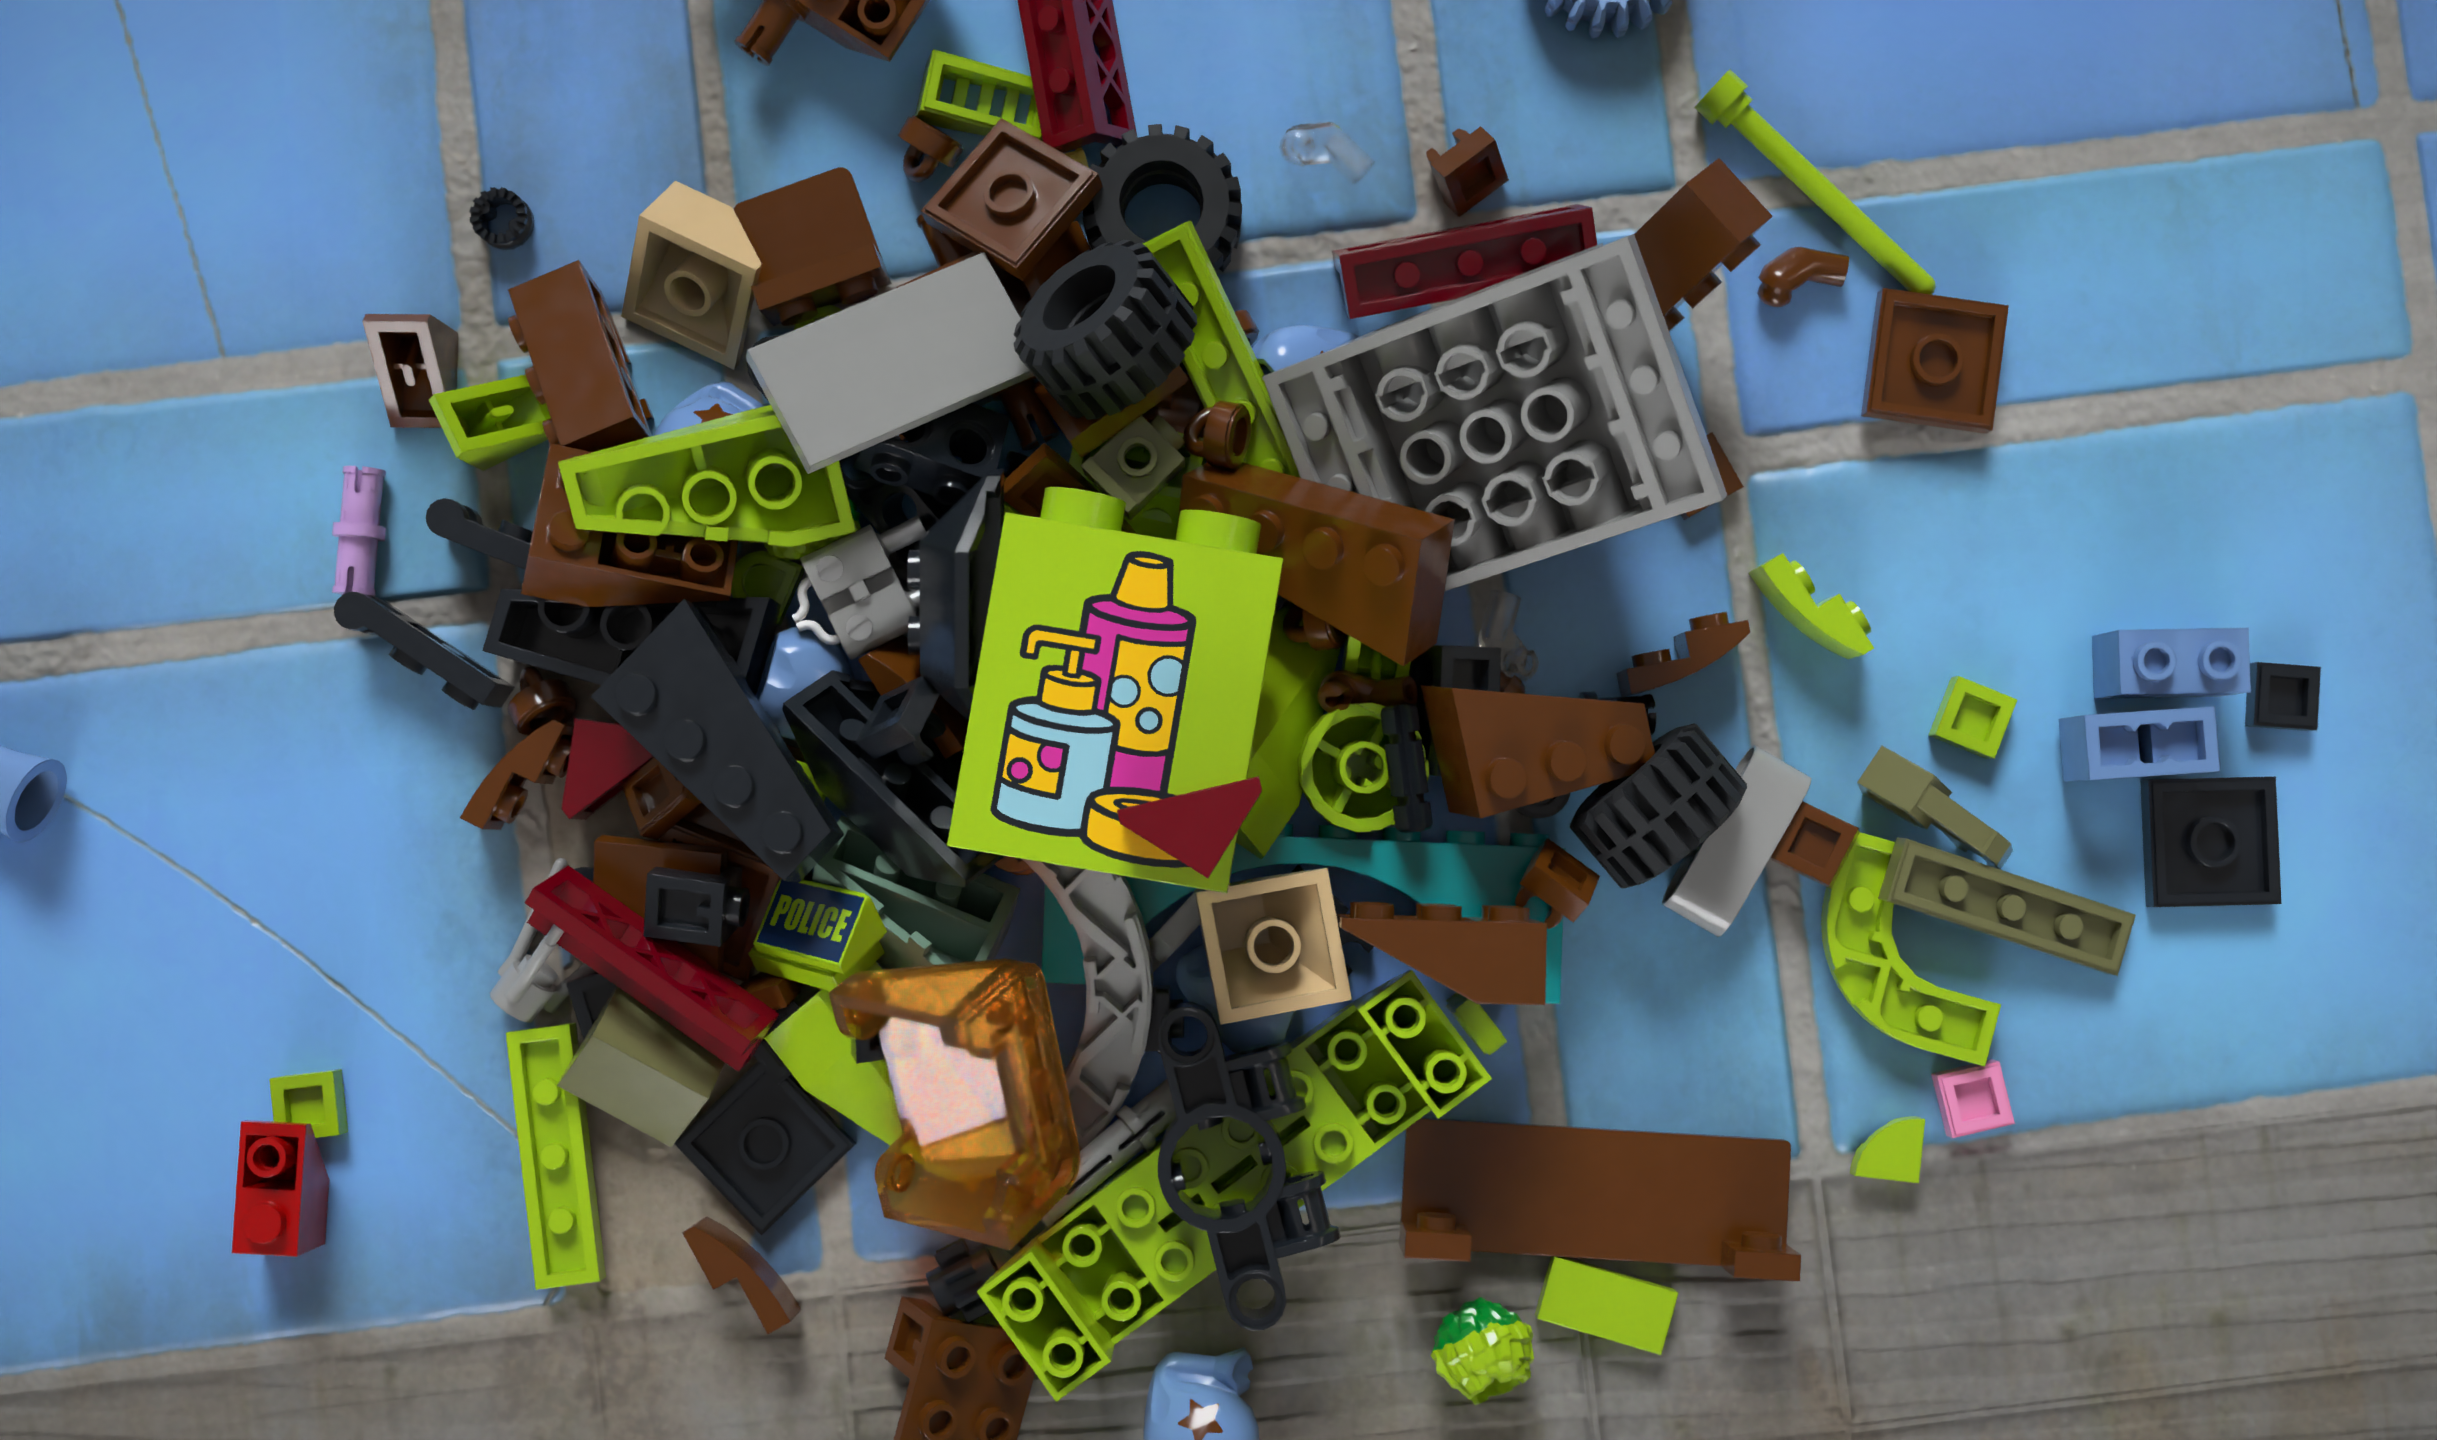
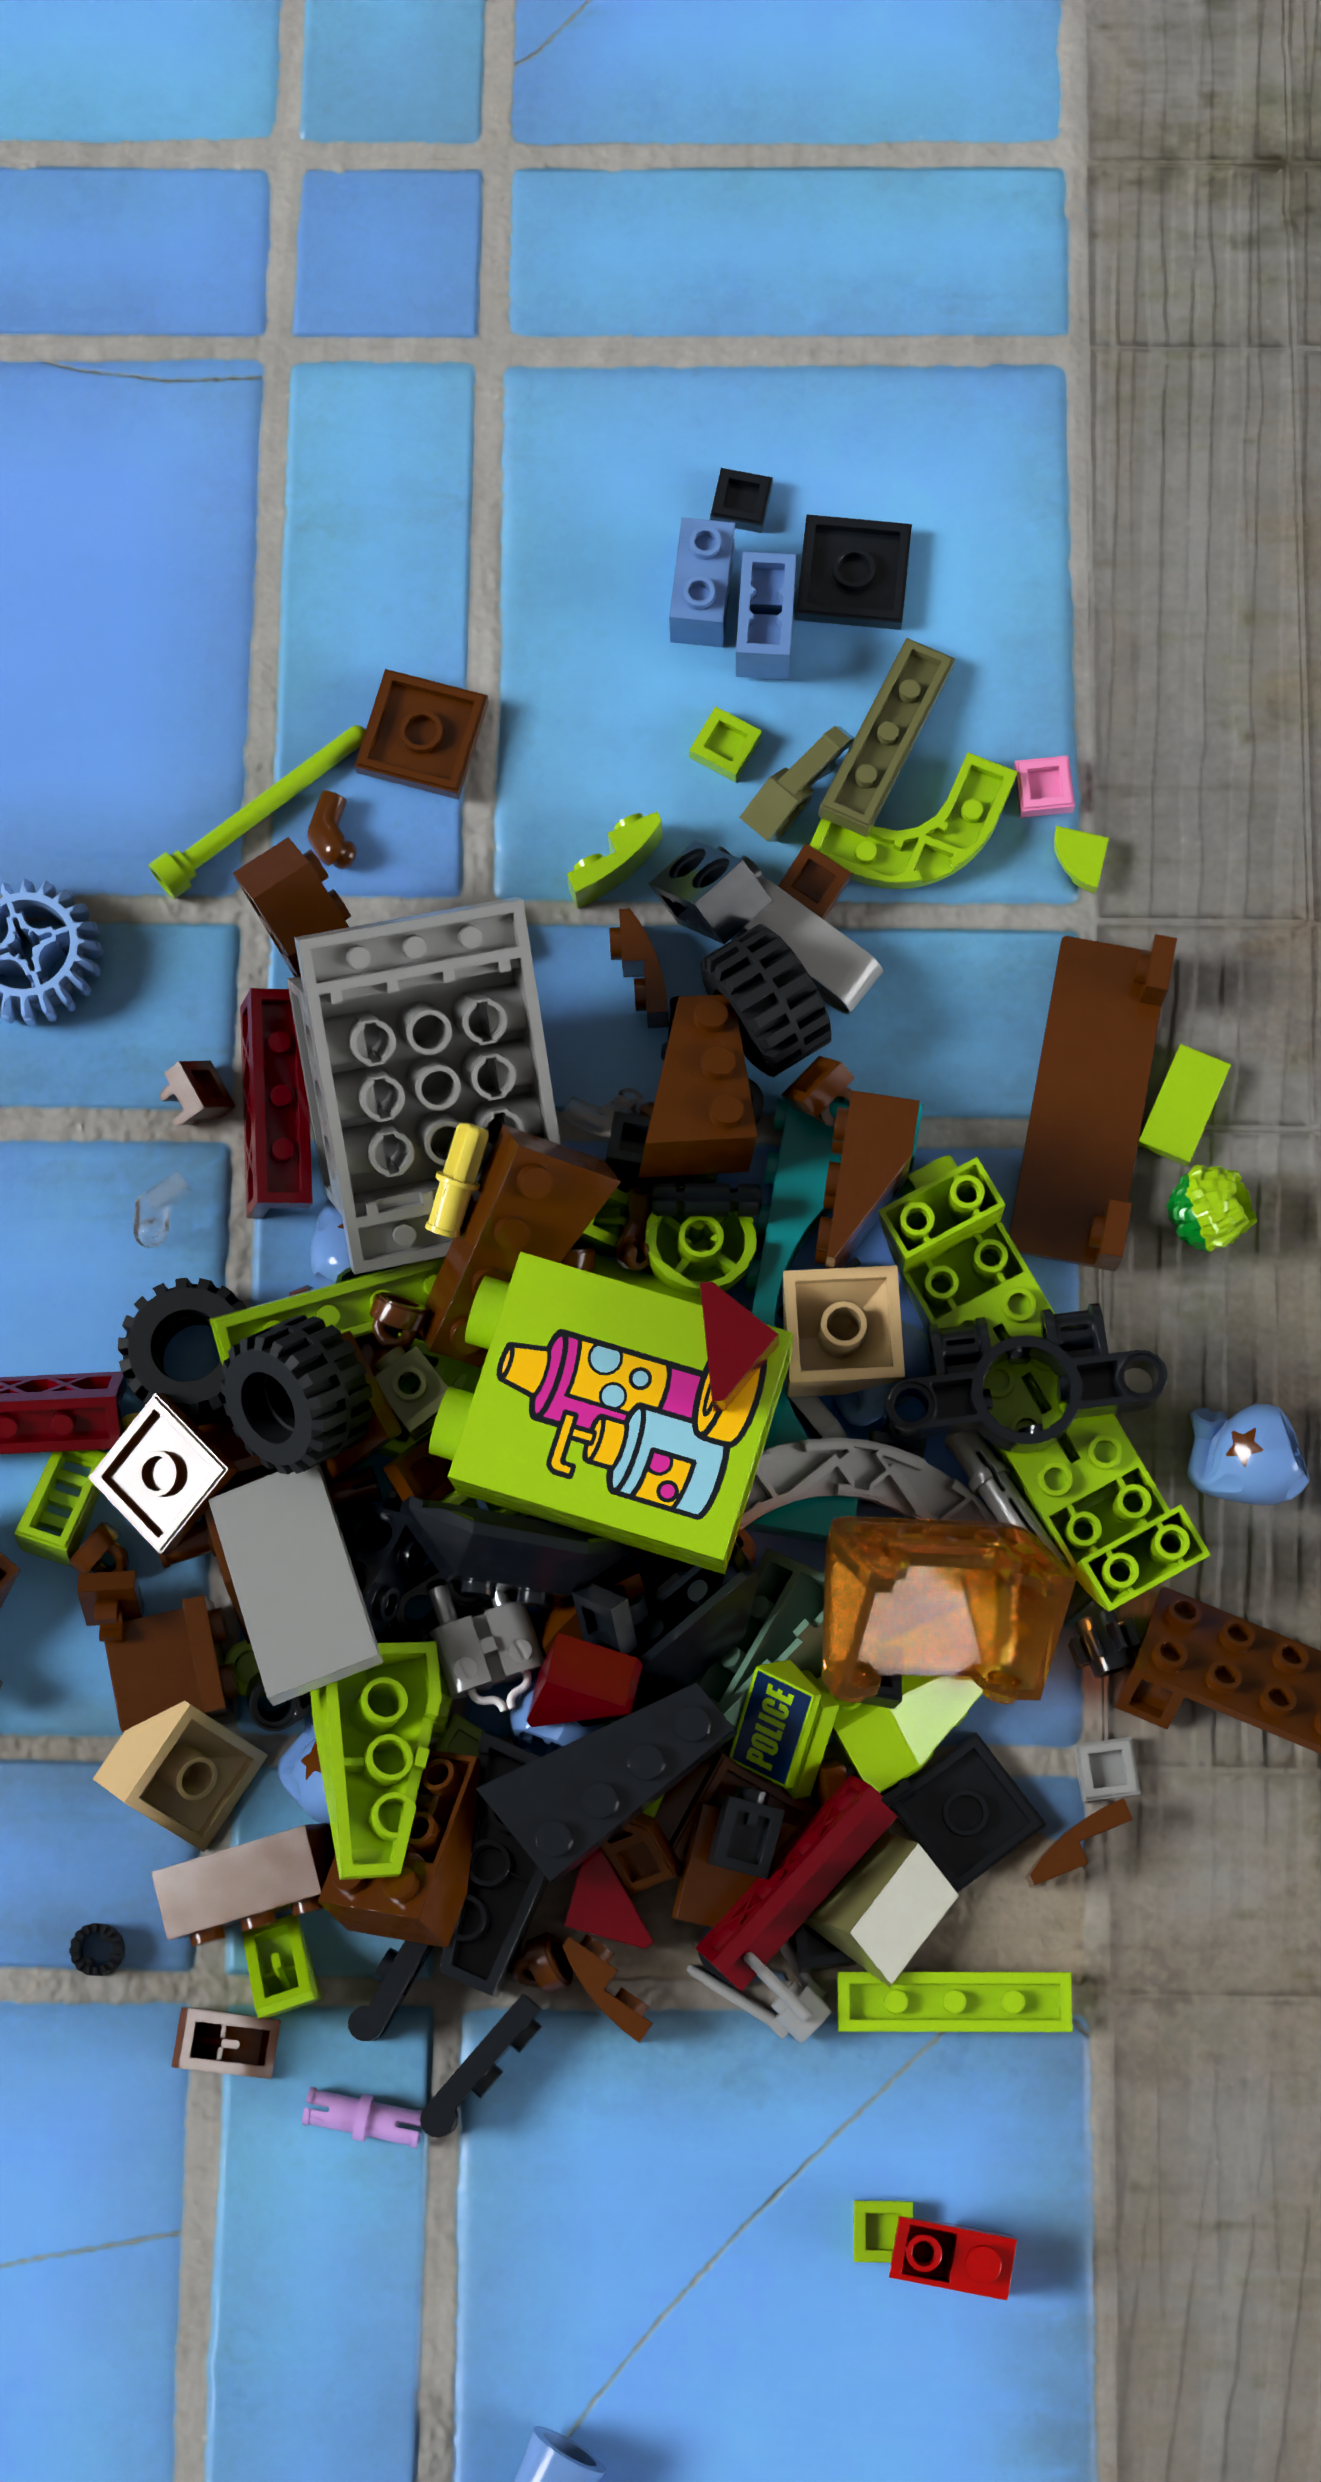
camera: 80 degrees left, 10 degrees down
none -> reddish brown tile [77,1570,144,1642]
none -> light yellow axle [425,1123,489,1238]
none -> dark red slope [526,1632,643,1727]
none -> black brick [649,841,773,945]
none -> light grey tile [1073,1737,1141,1803]

